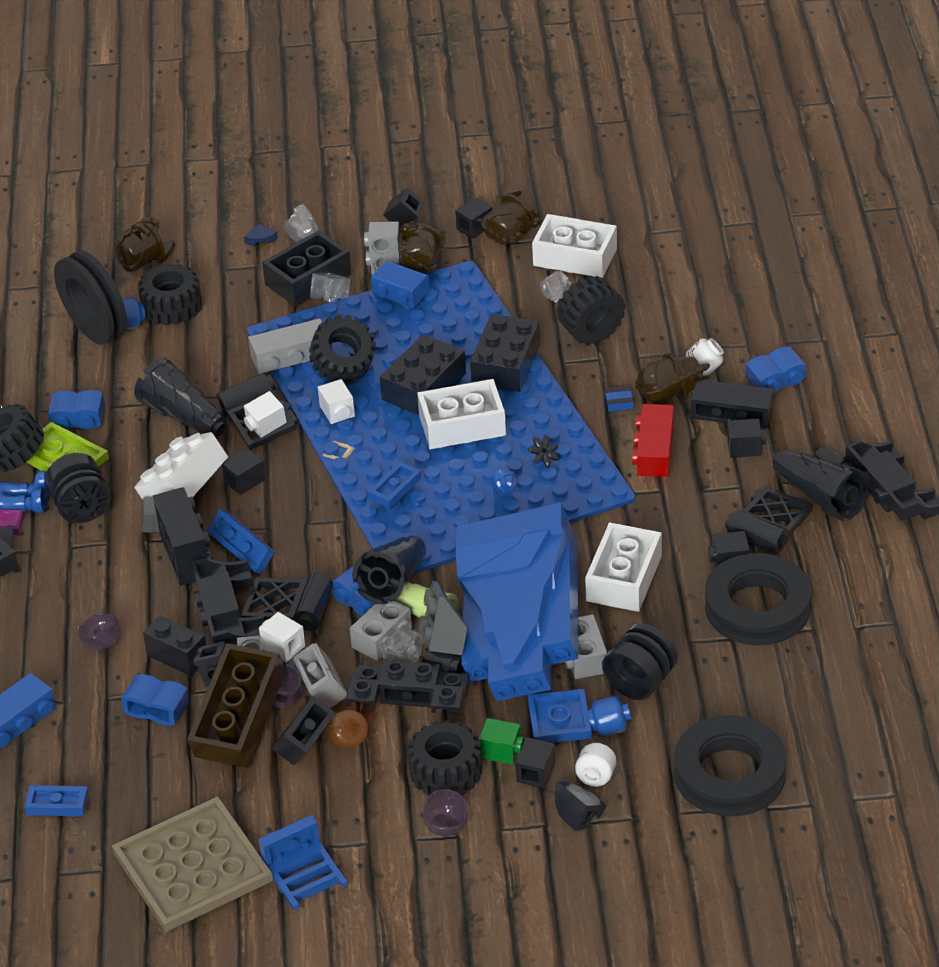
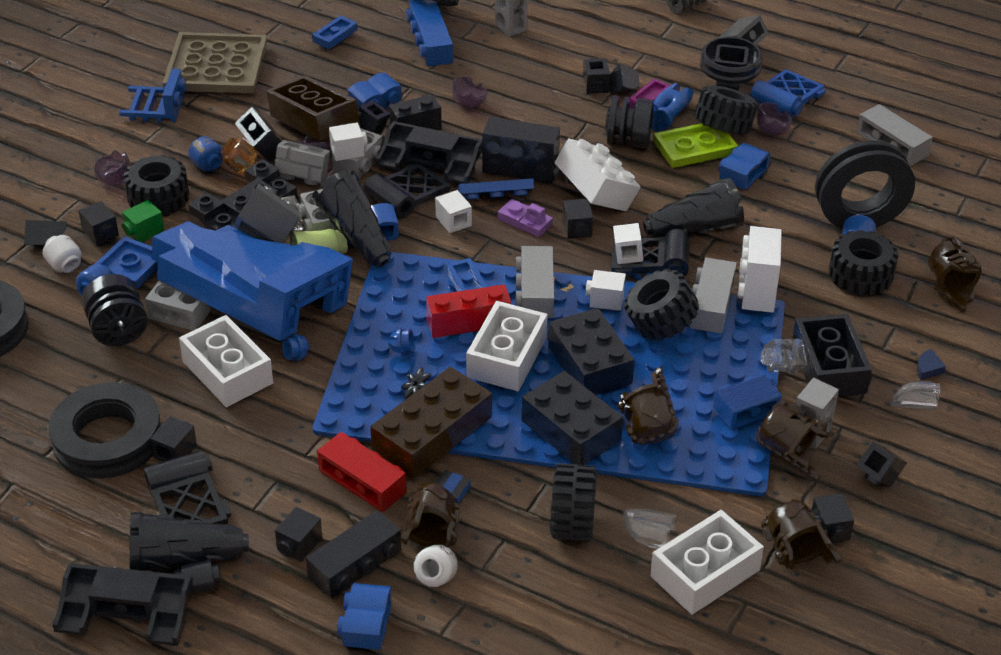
camera: 120 degrees right, 0 degrees up
none -> blue head [188,136,225,172]
none -> dark brown brick [370,366,492,479]
none -> red brick [426,284,511,338]
none -> white brick [435,190,472,233]
none -> medium lavender hinge [498,199,553,237]
none -> light grey brick [516,246,554,318]
none -> dark brown helmet [618,367,678,445]
none -> white brick [737,226,781,313]

